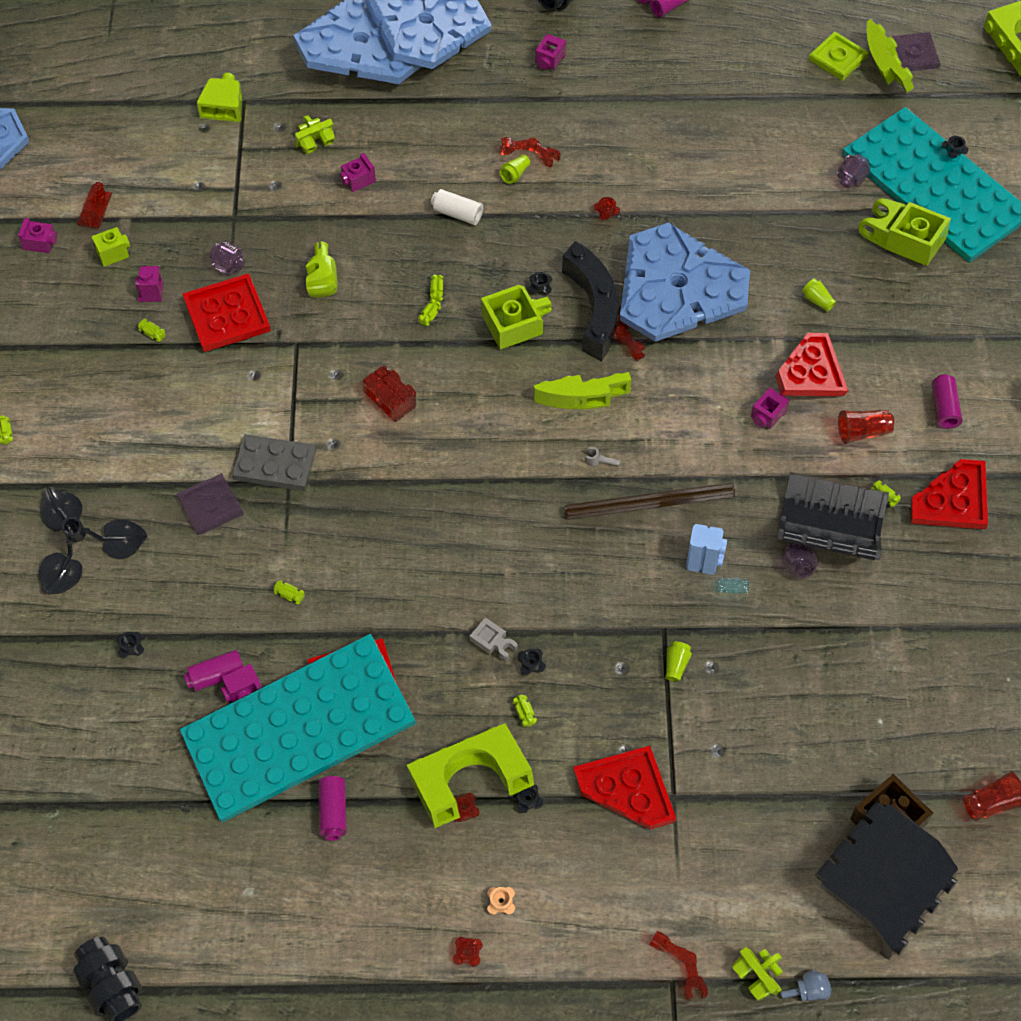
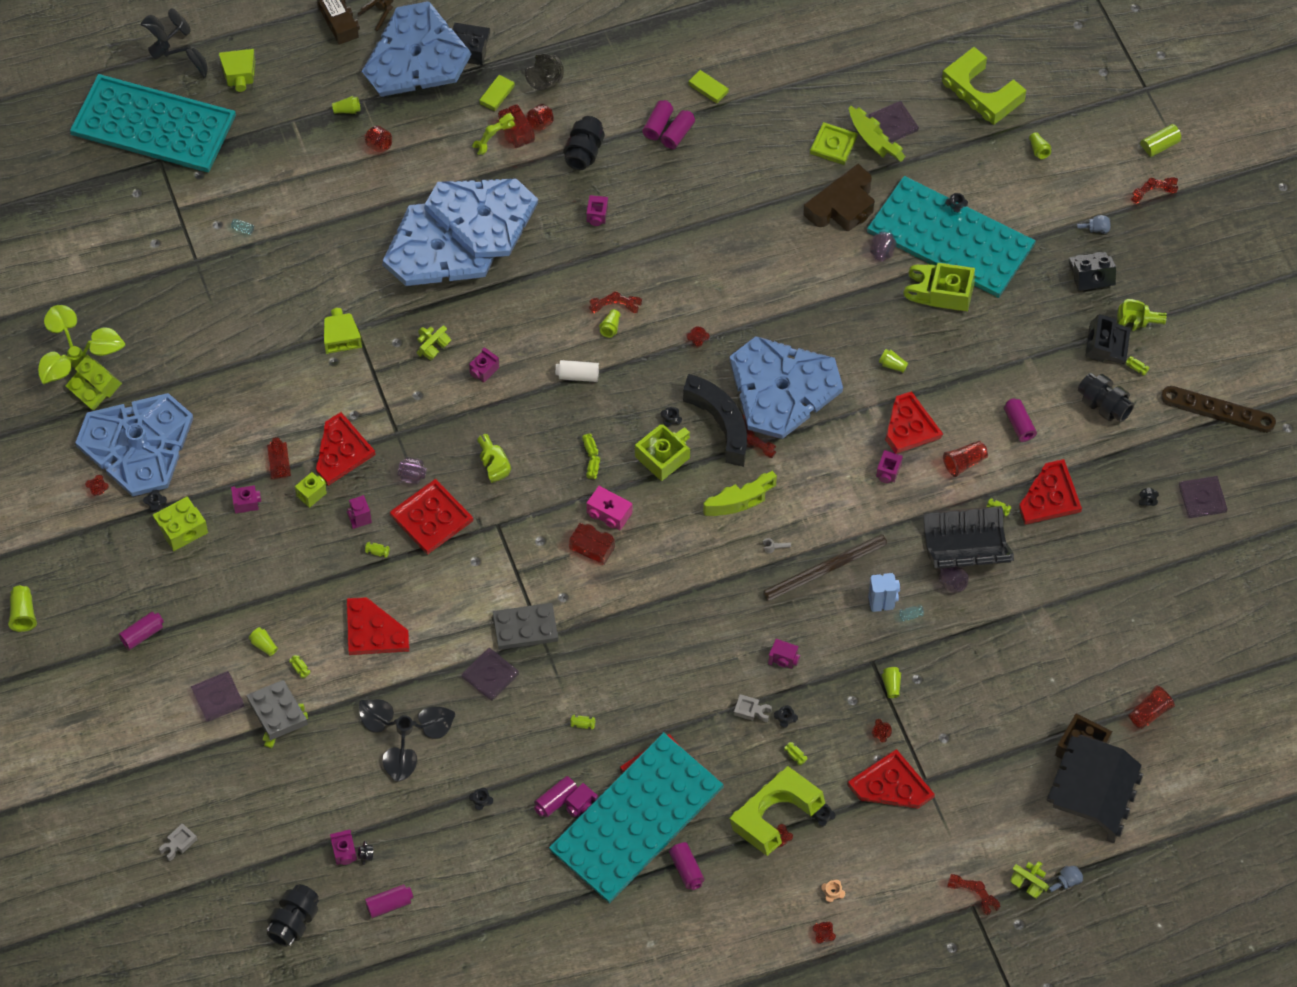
camera: 20 degrees left, 0 degrees up
none -> red plate [316,412,376,486]
none -> red plate [347,597,410,655]
none -> dark pink brick [586,486,633,530]
none -> magenta brick [768,639,801,669]
none -> dark brown brick [803,164,875,231]
none -> clear red plate [872,719,892,743]

